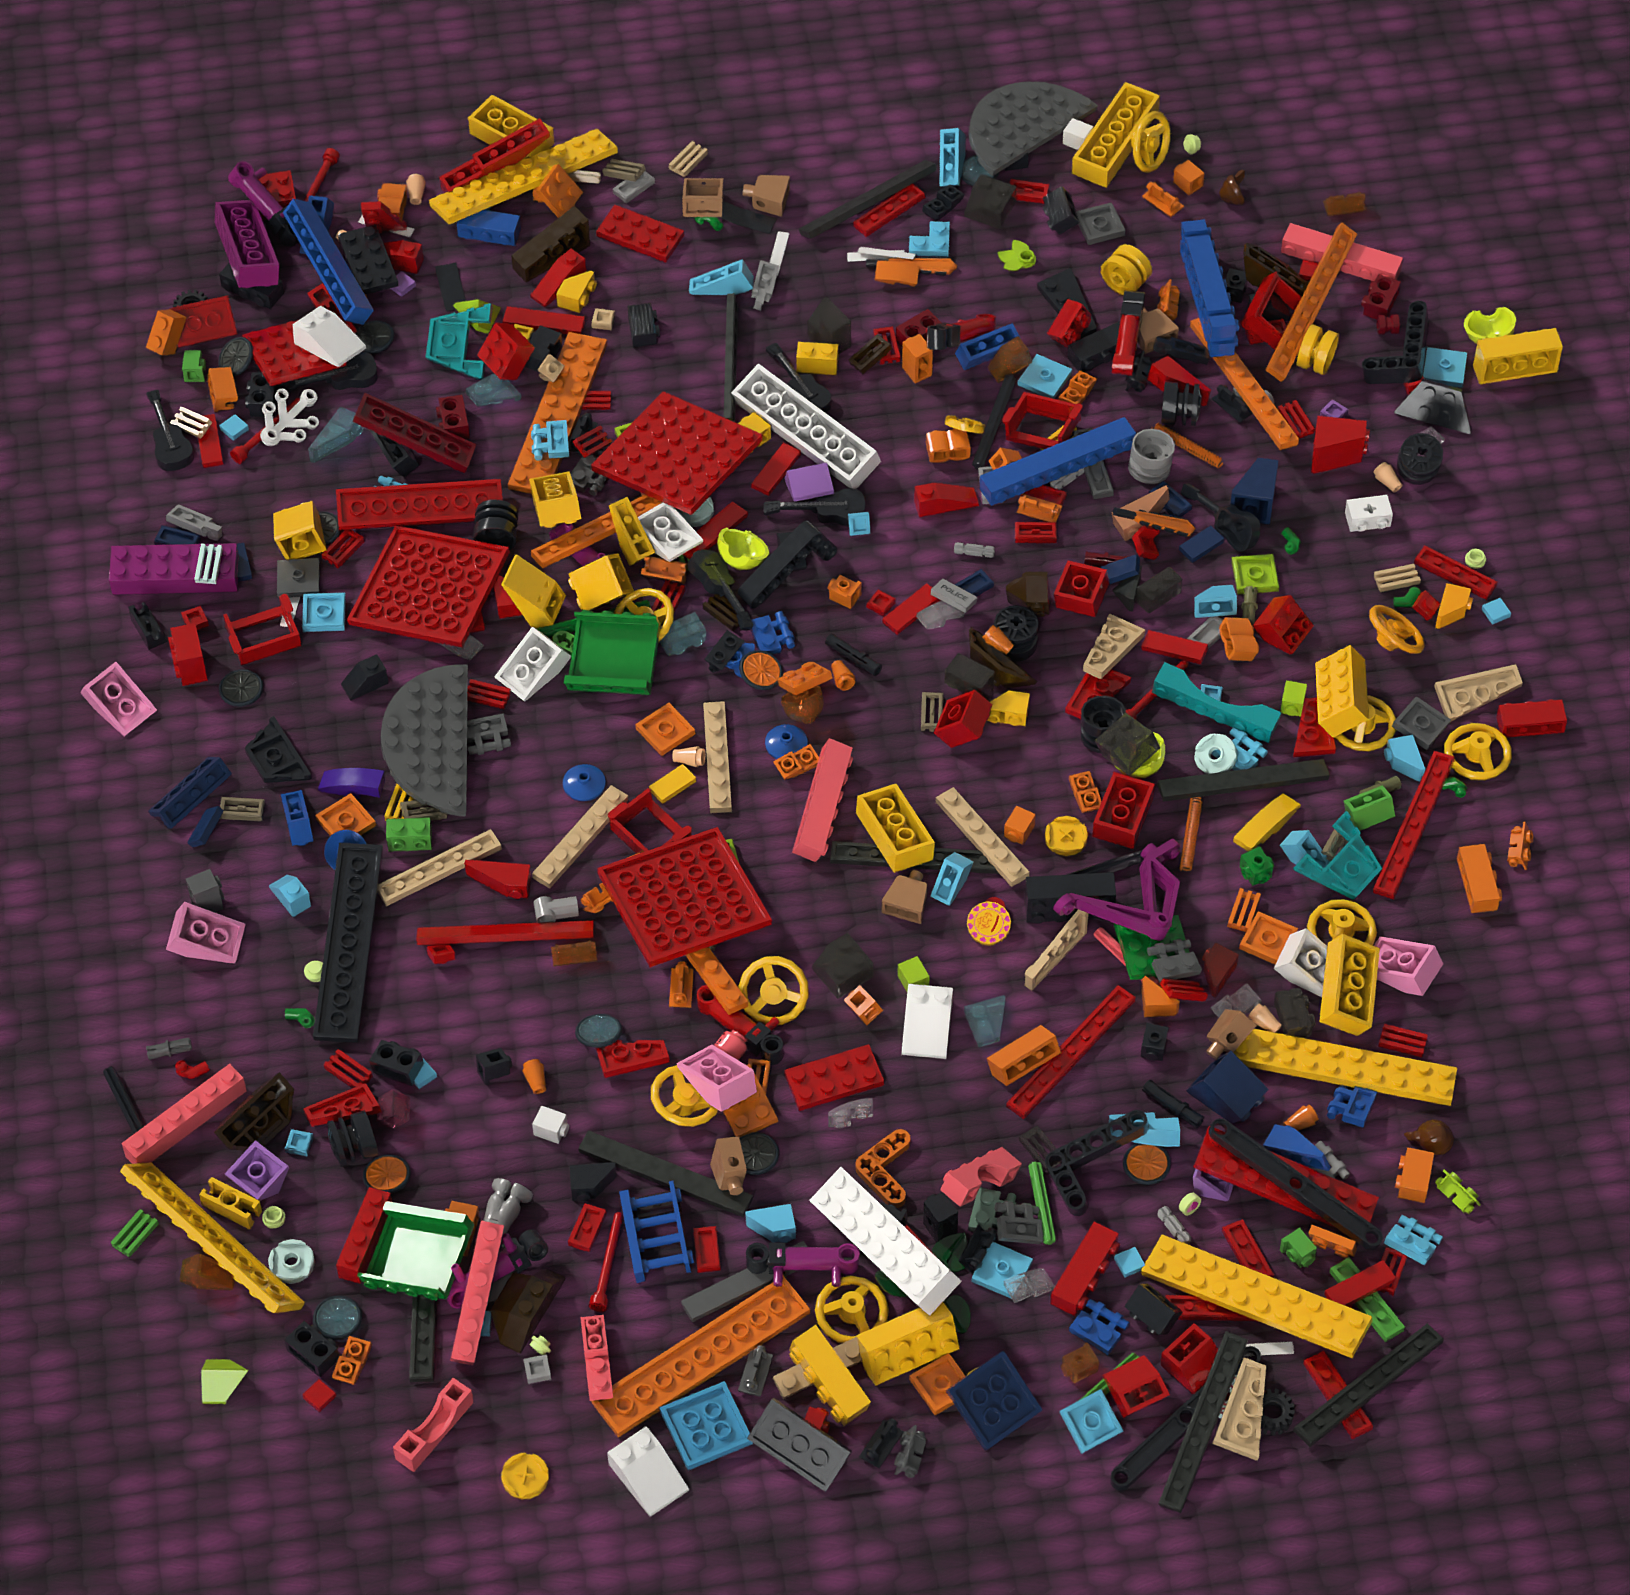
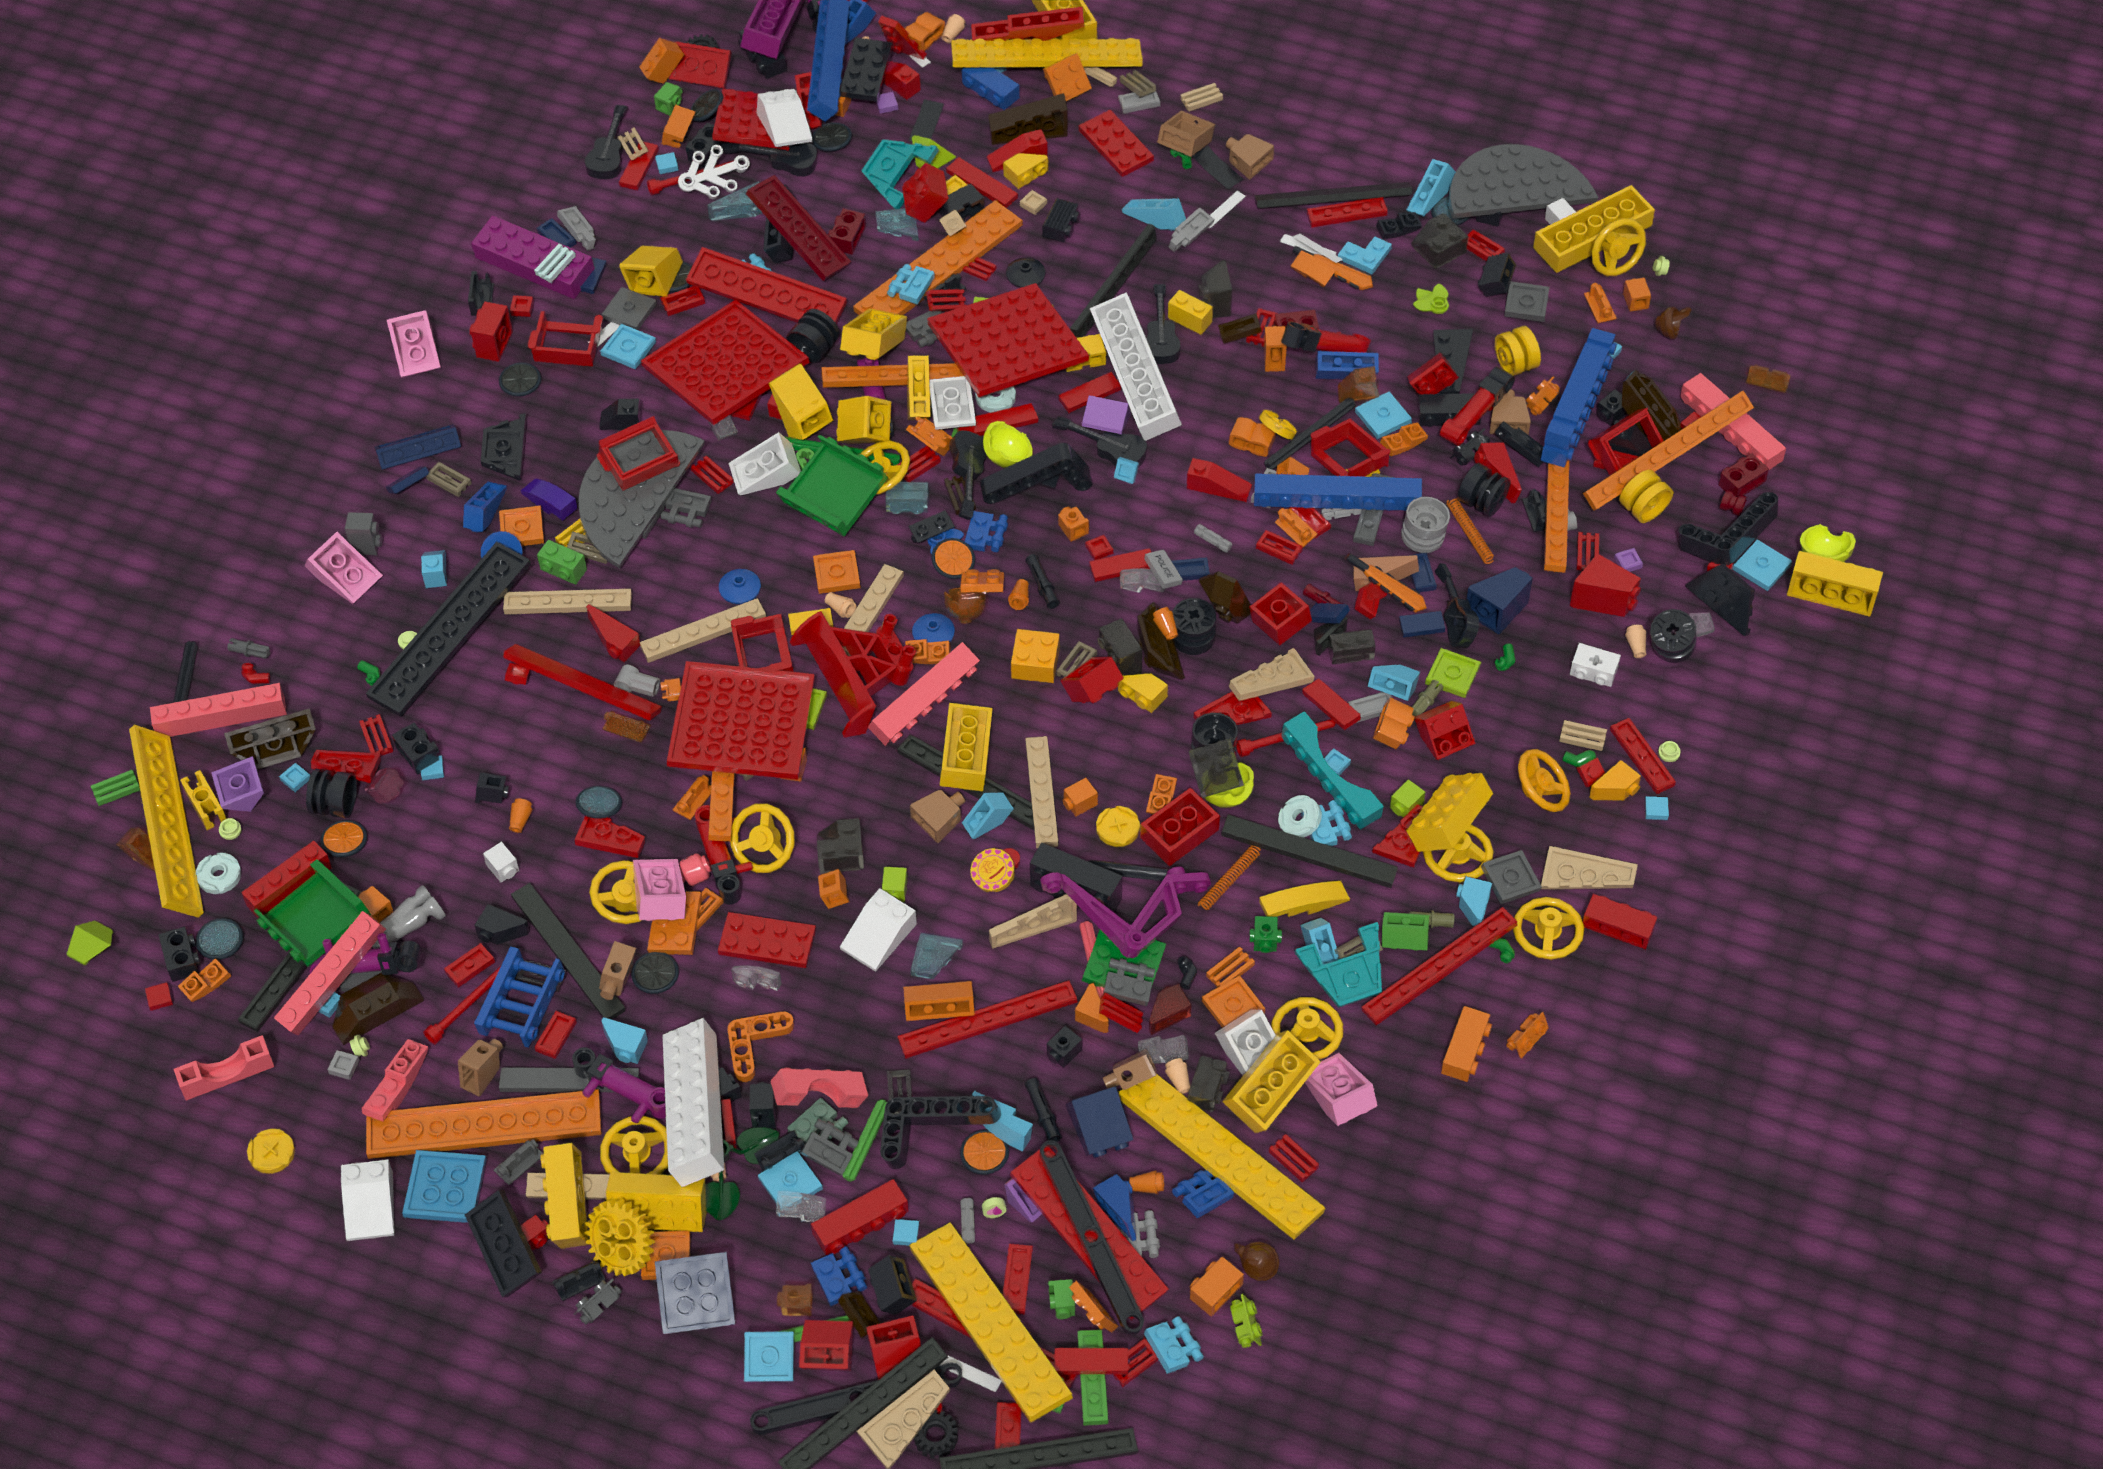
camera: 30 degrees right, 0 degrees up
none -> medium nougat torso [458,1039,503,1097]
none -> yellow gear [584,1198,655,1276]
none -> red piece [597,416,680,491]
none -> red piece [790,611,916,738]
none -> dark brown tile [837,1291,880,1338]
none -> black dish [1006,257,1045,288]
none -> light orange brick [1011,629,1060,683]
none -> black arm [1177,956,1197,990]

